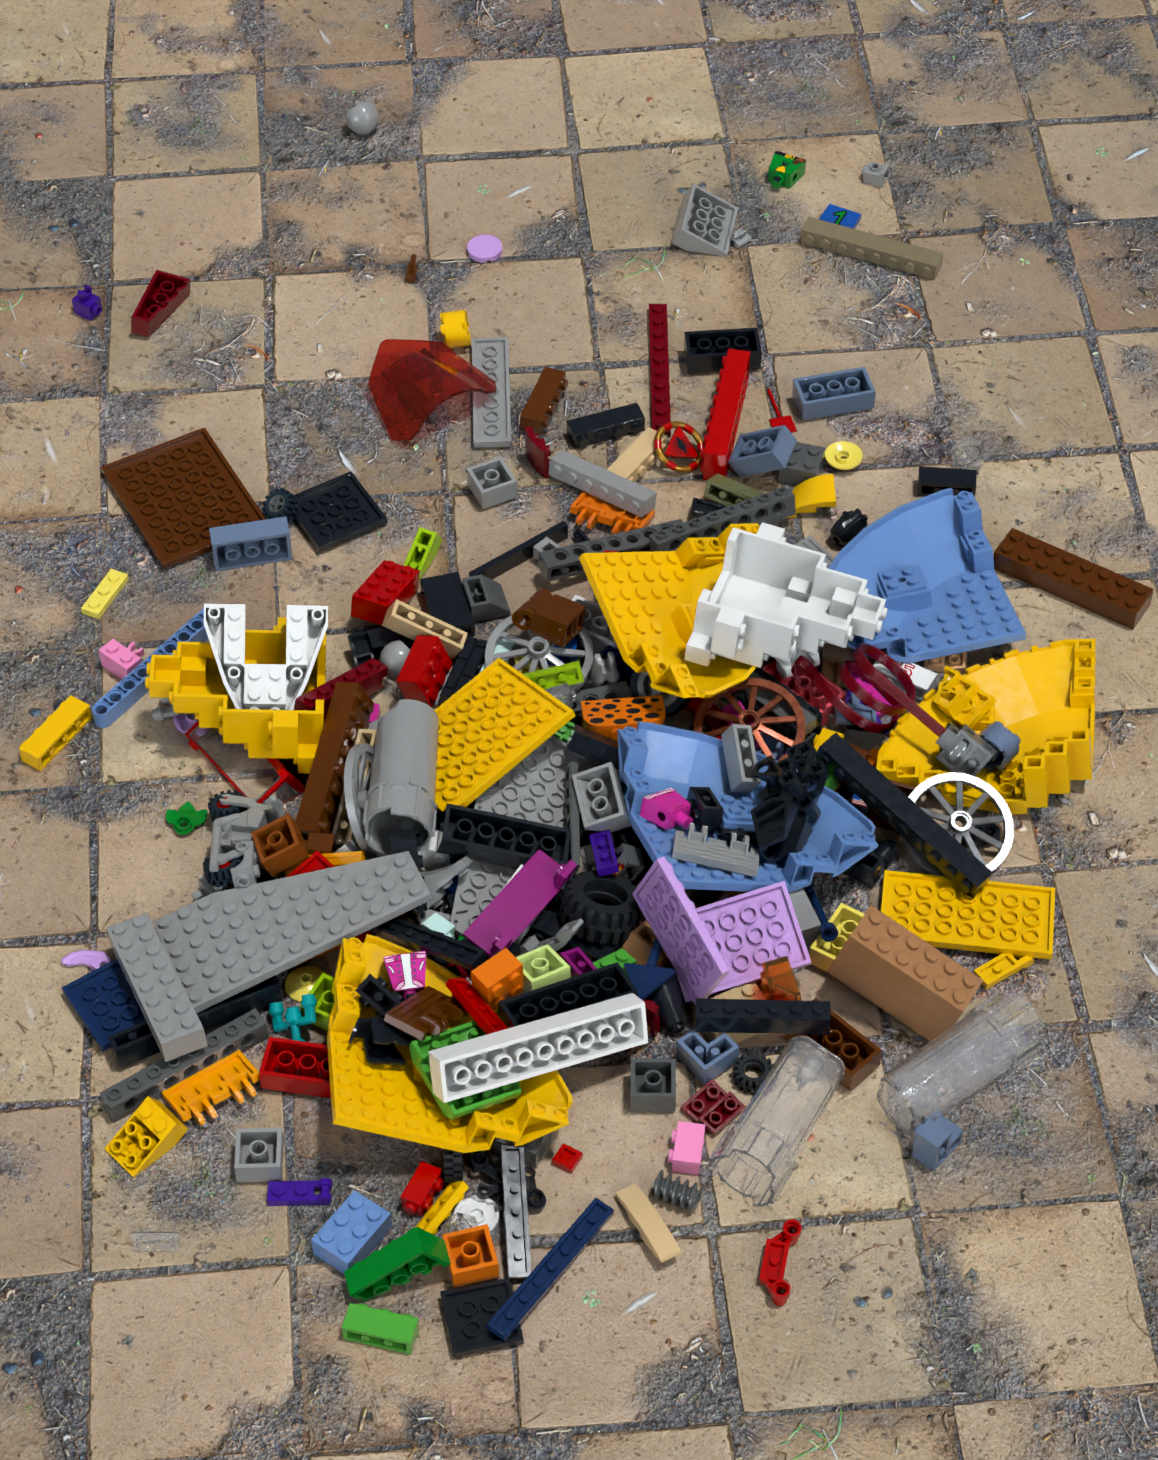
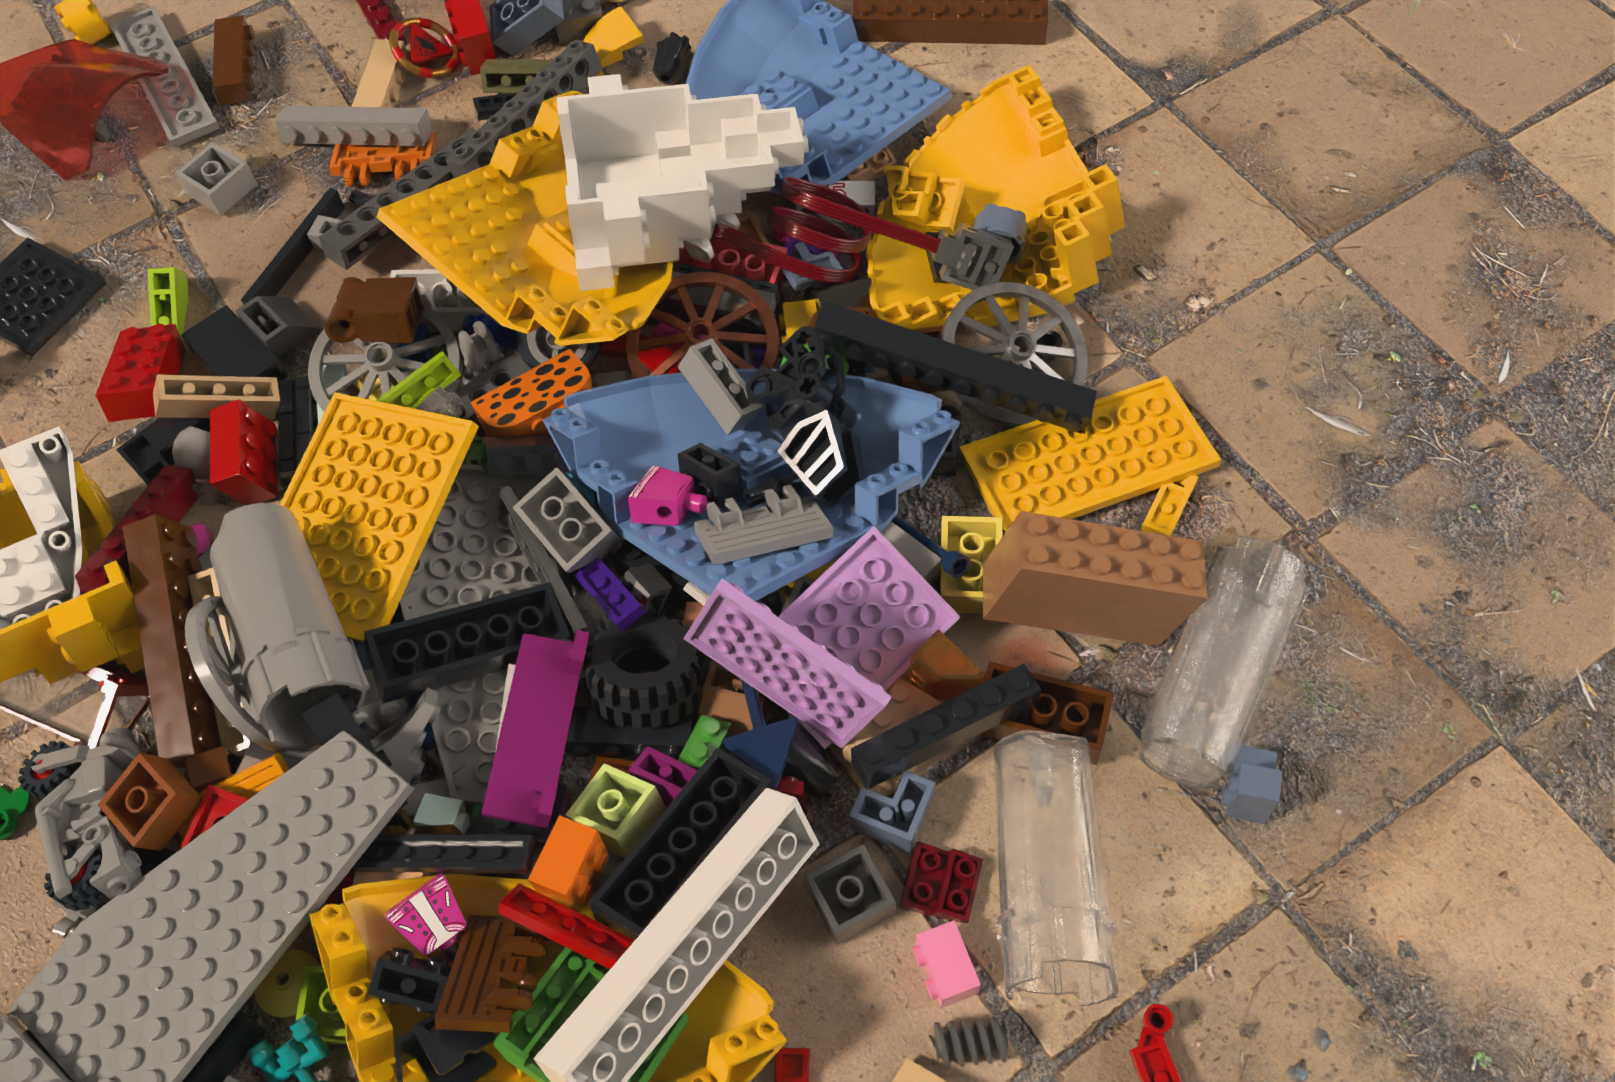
camera: 25 degrees left, 10 degrees up
light grey slope [516,918,584,956] -> none
dark red slope [525,426,551,478] -> none
black brick [567,403,645,449] -> none
black tyre [733,1052,774,1095] -> none

